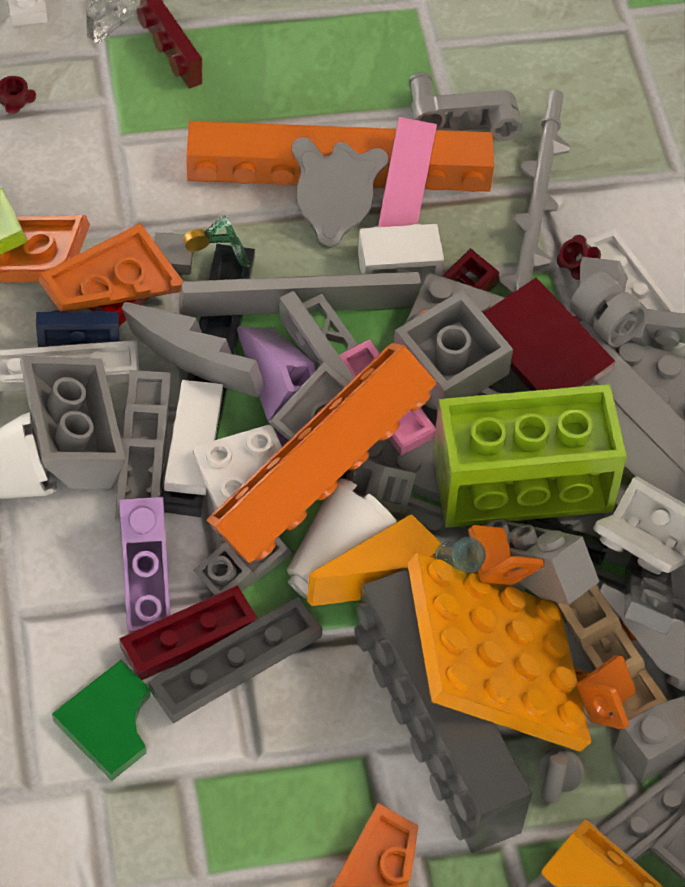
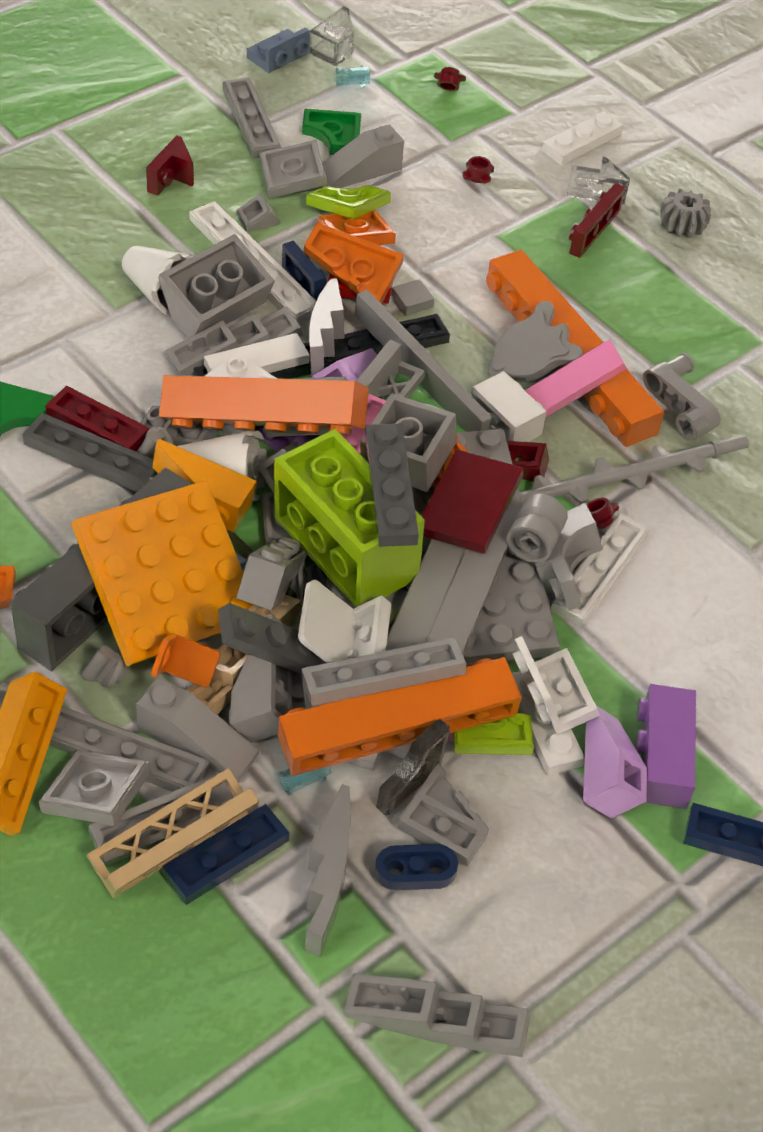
camera: 60 degrees right, 5 degrees down
lavender slope [119,497,171,631] -> none
clear green piece [183,215,250,269] -> none
clear light blue pin [436,537,486,573] -> none
orange bracket [453,525,545,585] -> none
none -> light grey plate [137,426,173,458]
none -> dark grey plate [365,424,419,547]

